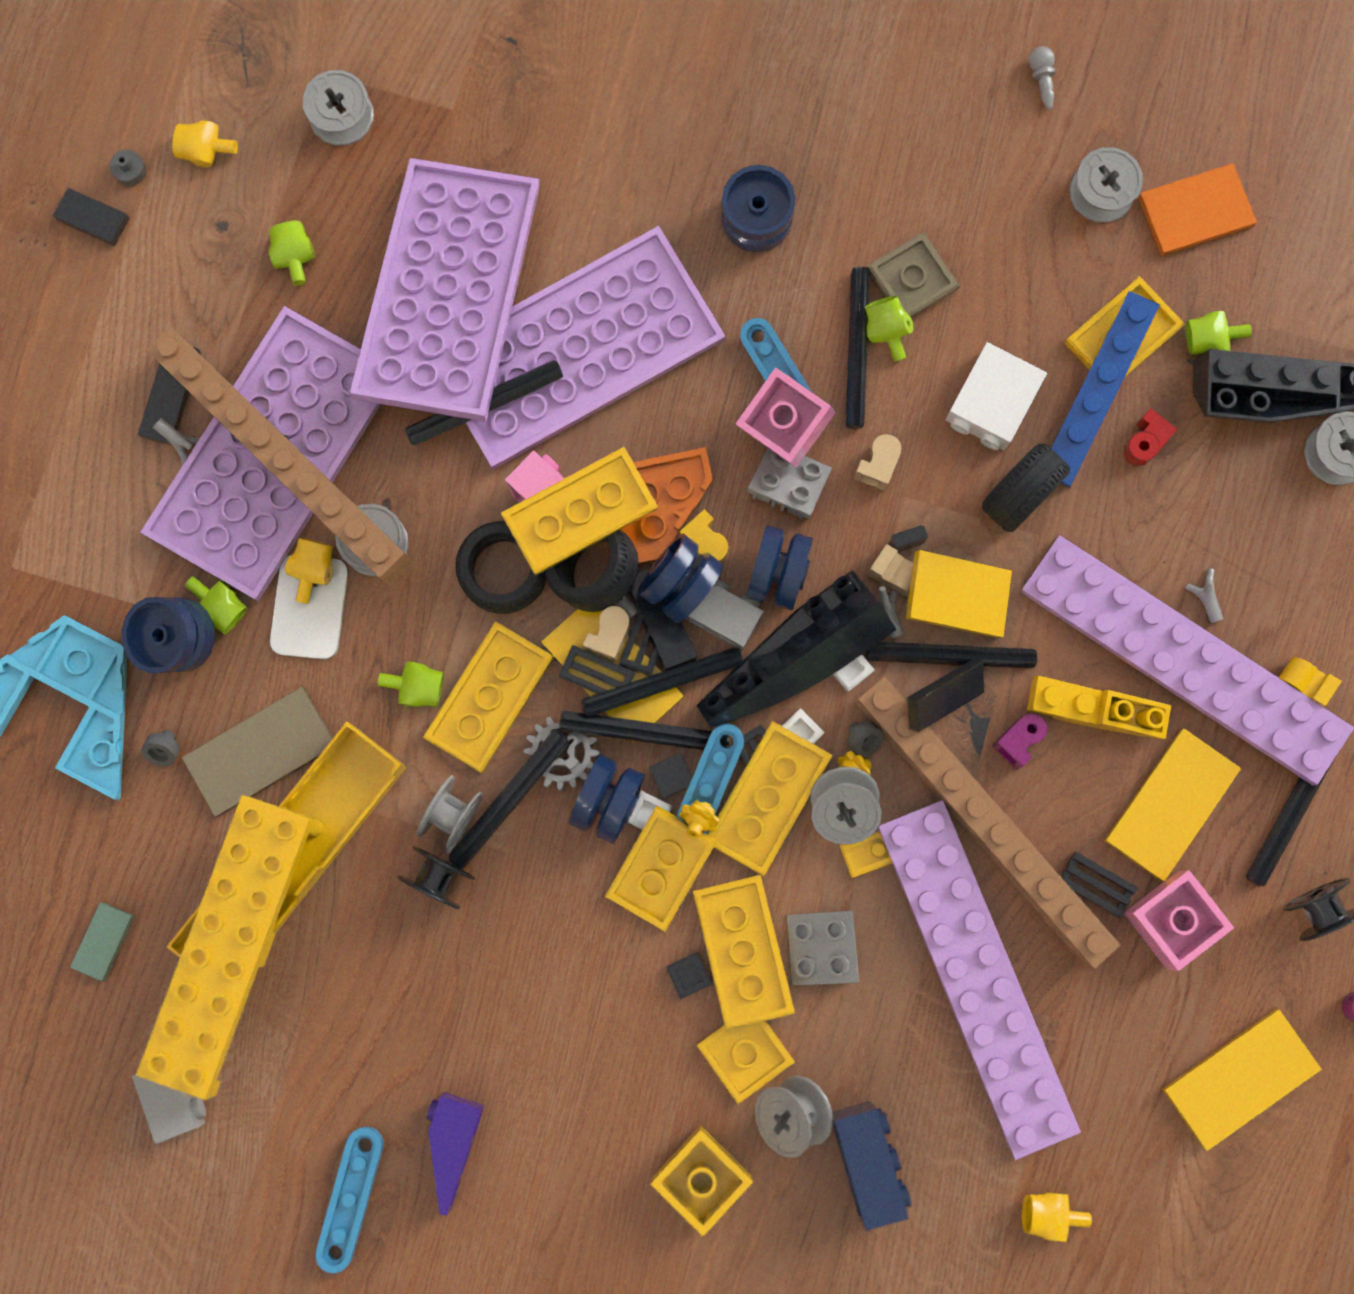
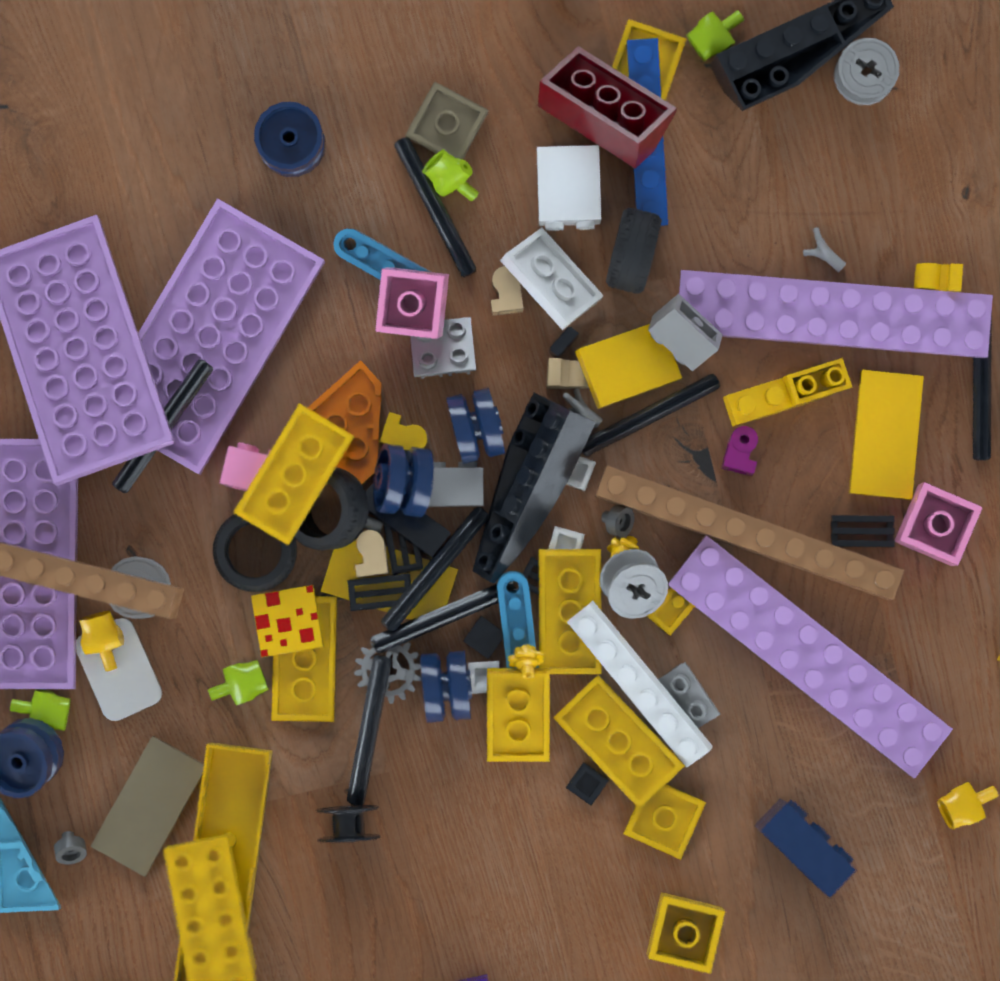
camera: 30 degrees left, 5 degrees up
light grey piece [416,775,483,853] -> none
light grey piece [755,1075,833,1158] -> none
black tile [907,659,984,732] -> none
red leg [1124,408,1177,466] -> none
none -> yellow tile [251,585,324,657]
none -> white plate [500,228,604,330]
none -> dark red slope [538,46,677,169]
none -> white plate [567,601,713,767]
none -> light grey brick [648,294,723,371]

